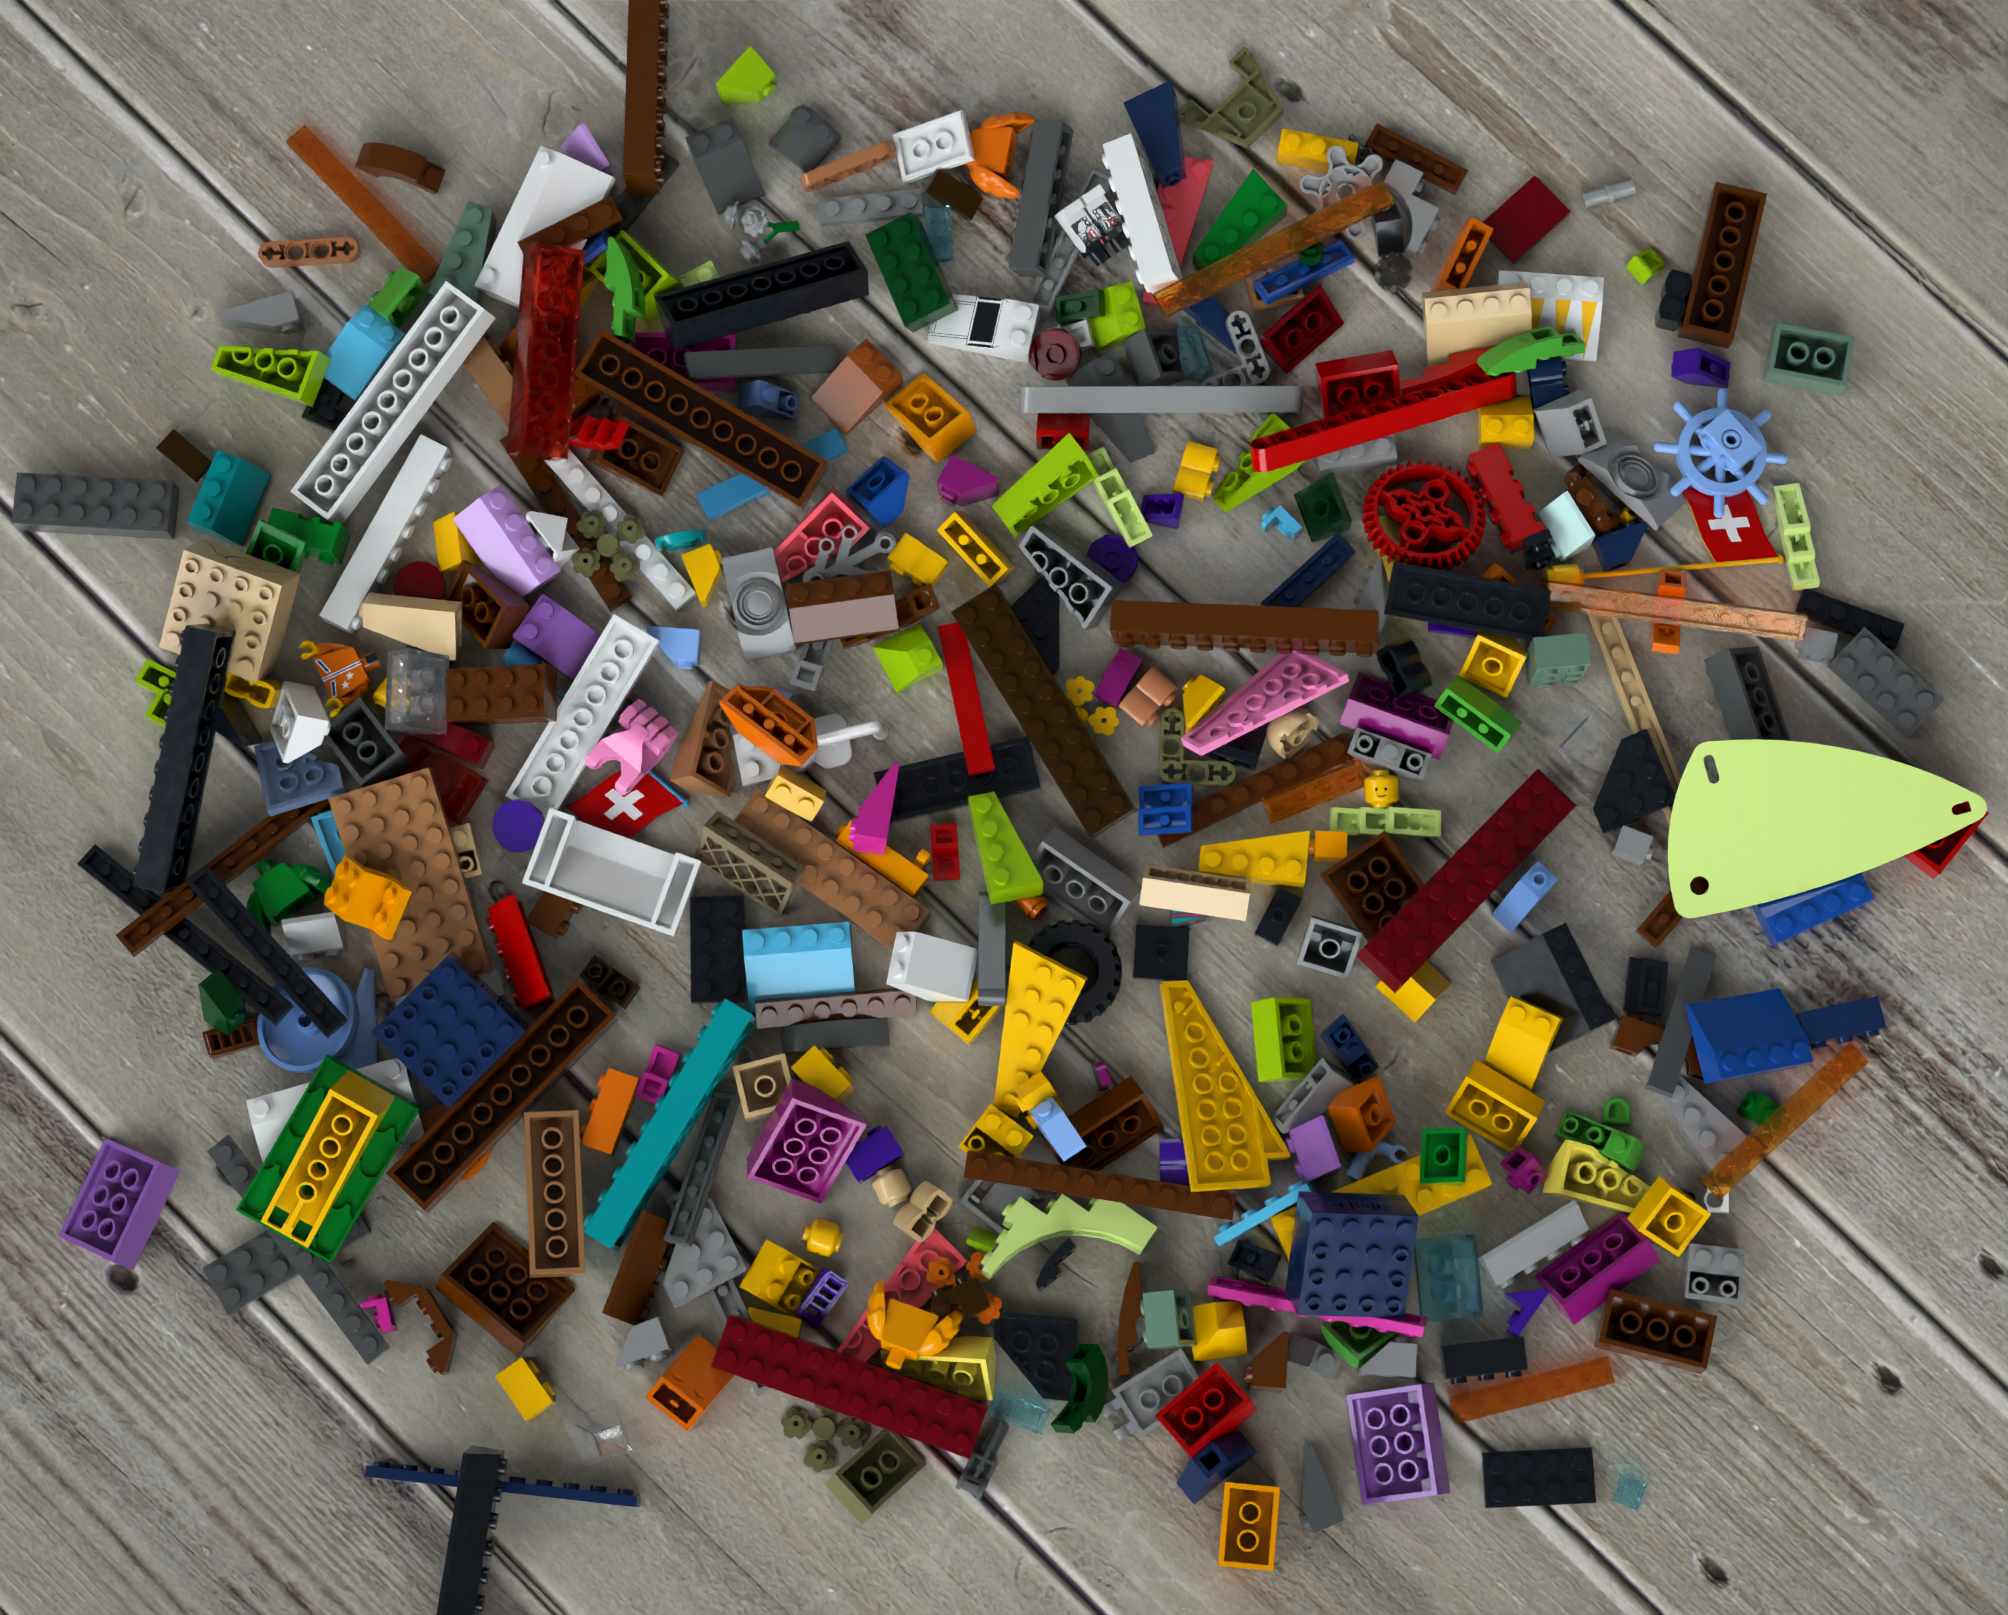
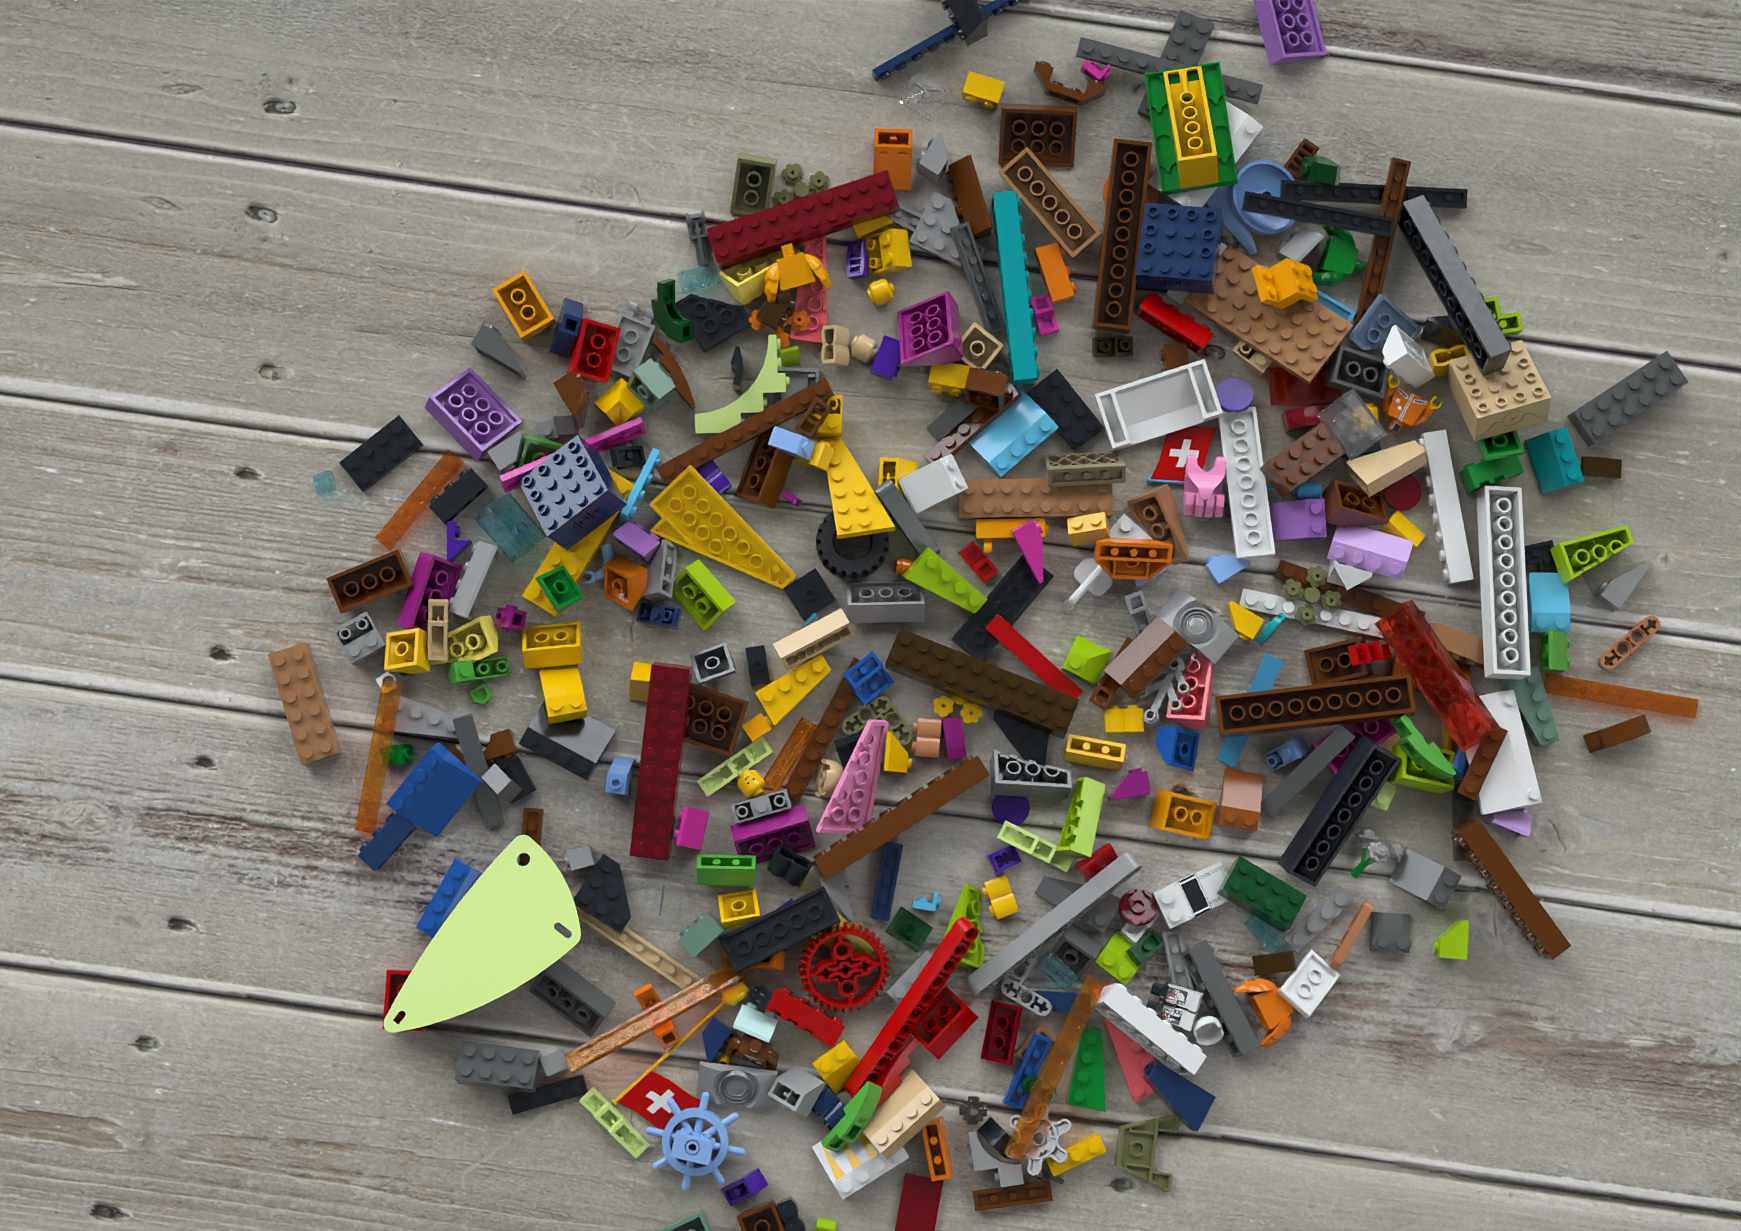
camera: 130 degrees right, 5 degrees up
none -> medium nougat brick [268,643,342,766]
none -> tan slope [428,599,449,661]
none -> slope [481,763,522,803]
none -> dark pink slope [674,806,710,850]
none -> reddish brown slope [795,397,832,440]
none -> reddish brown brick [965,367,1008,411]
none -> white hair [1193,1016,1224,1046]

